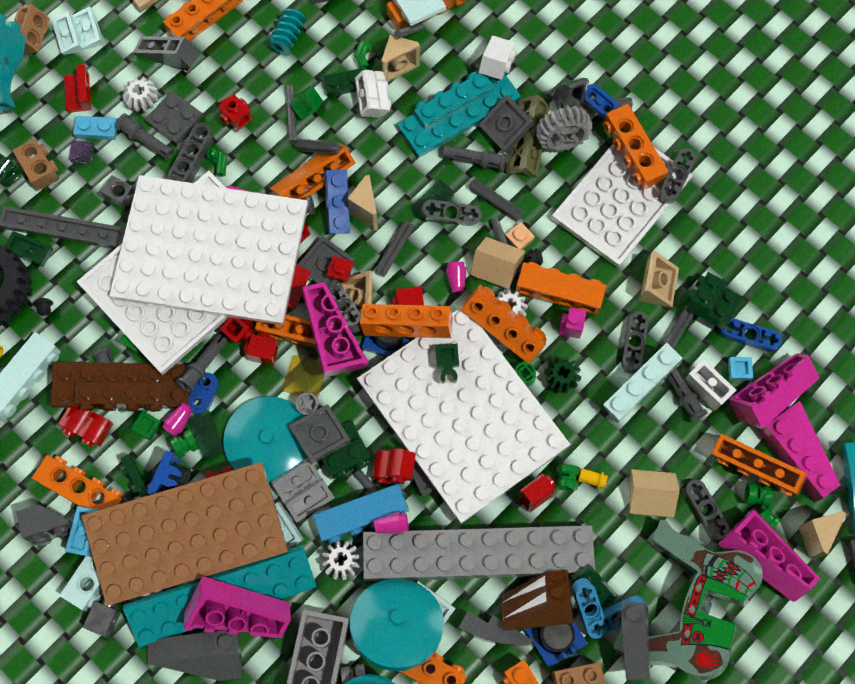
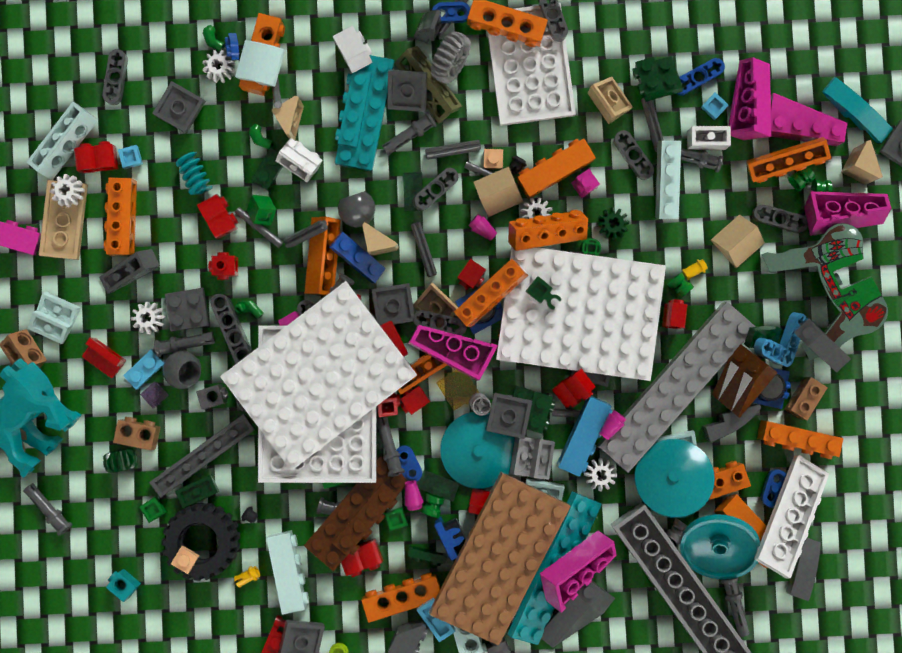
camera: 40 degrees left, 15 degrees up
red plate [326,256,354,283] -> none
none -> dark grey helmet [163,351,201,389]
none -> red brick [197,194,239,239]
none -> dark grey helmet [338,191,376,228]

